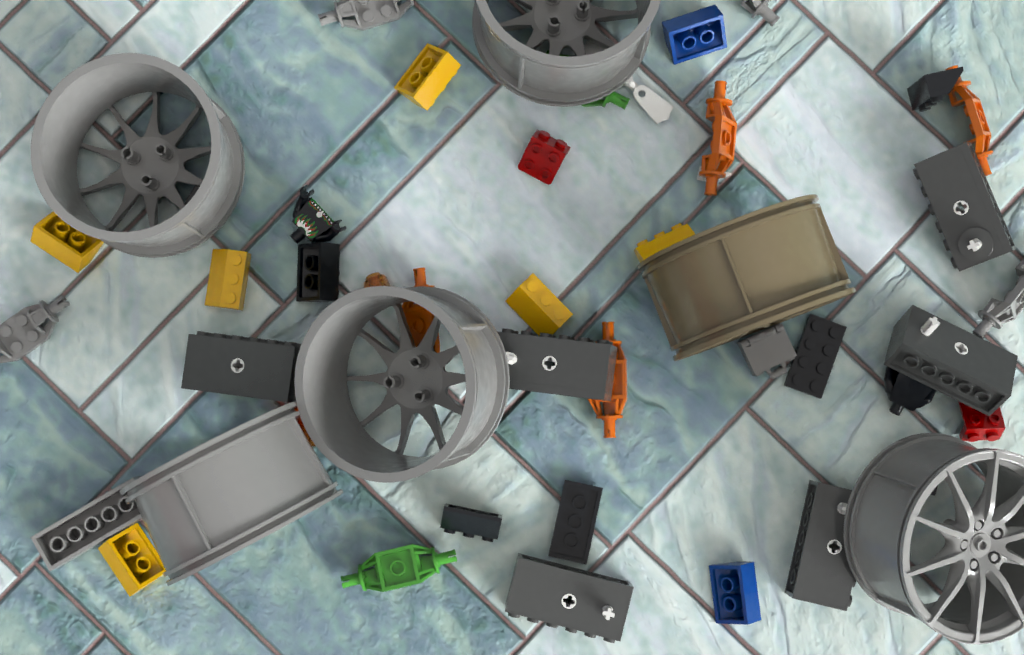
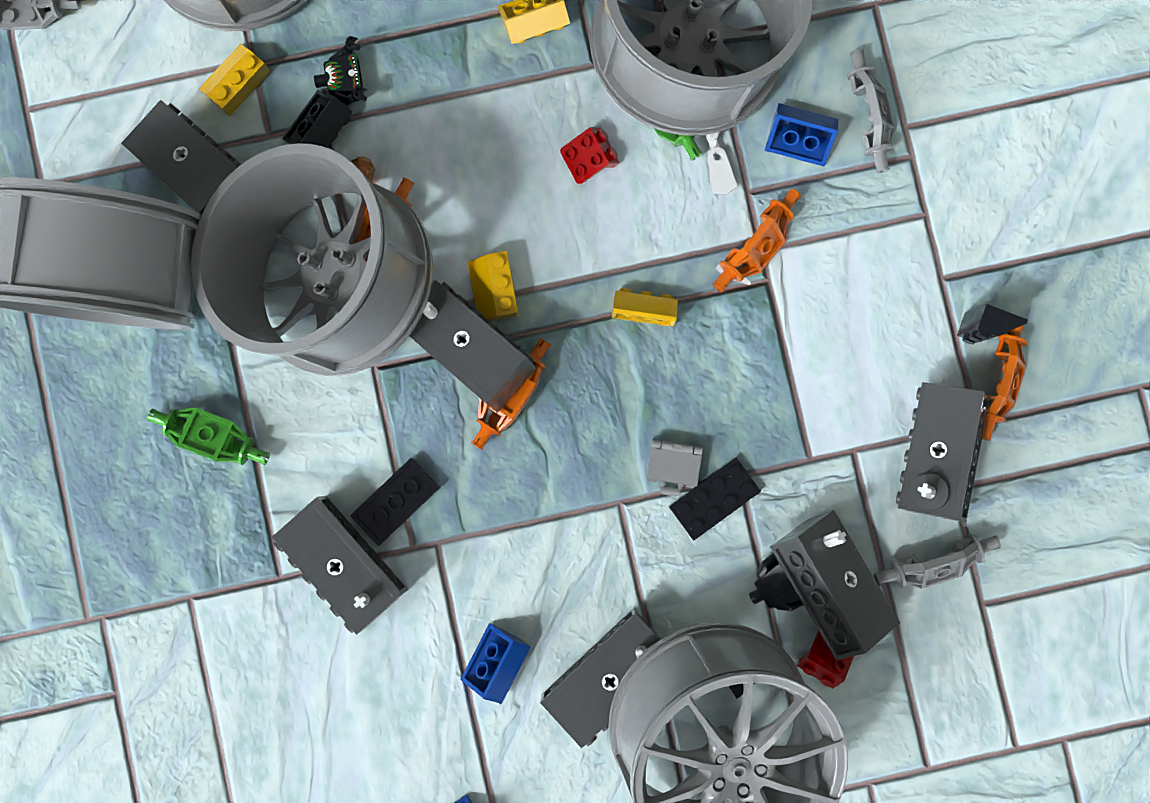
camera: 45 degrees right, 0 degrees up
black slope [440,503,502,542] -> none
dark tan wheel [637,194,856,361] -> none

